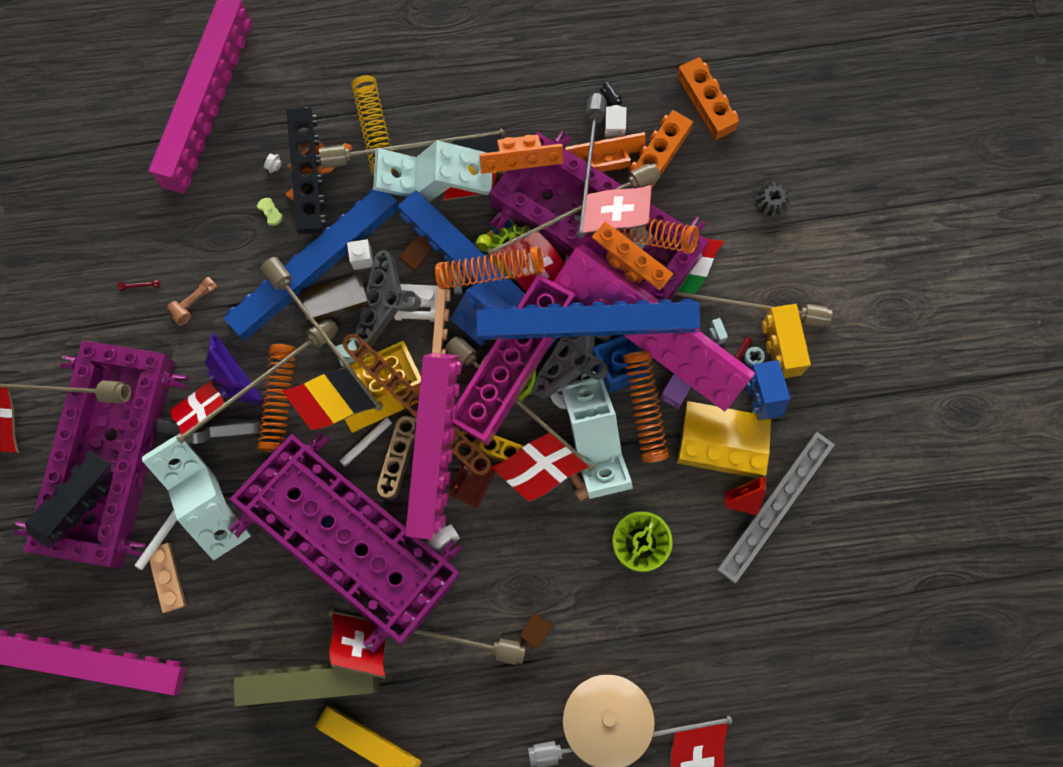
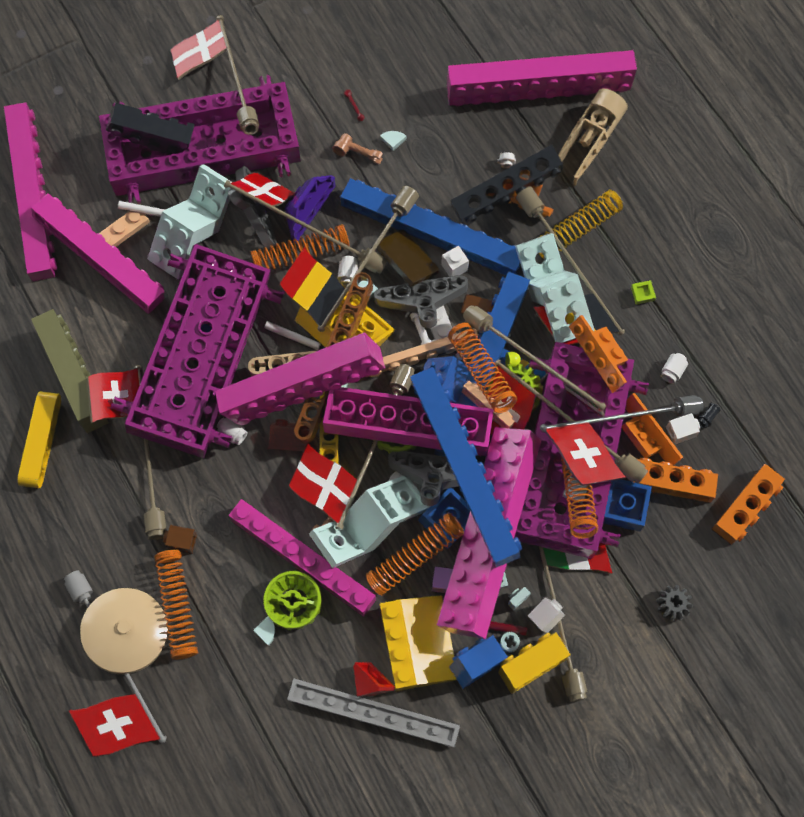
camera: 65 degrees right, 5 degrees down
yellowish green piece [257,198,283,226] -> none
orange bracket [591,221,673,291] -> none
none -> dark pink brick [31,194,165,314]
none -> orange piece [154,550,198,660]
none -> dark pink brick [229,499,376,617]
none -> light aqua tile [254,616,275,646]
none -> white brick [337,256,359,286]
none -> light aqua tile [380,131,406,150]
none -> light nougat plate [462,381,515,428]
none -> dark tan flag [463,305,606,417]
none -> white brick [528,597,565,633]
none -> tan piece [558,89,628,186]
none -> blue brick [603,479,652,532]
none -> lime plate [631,280,656,305]
none -> white brick [661,353,688,384]

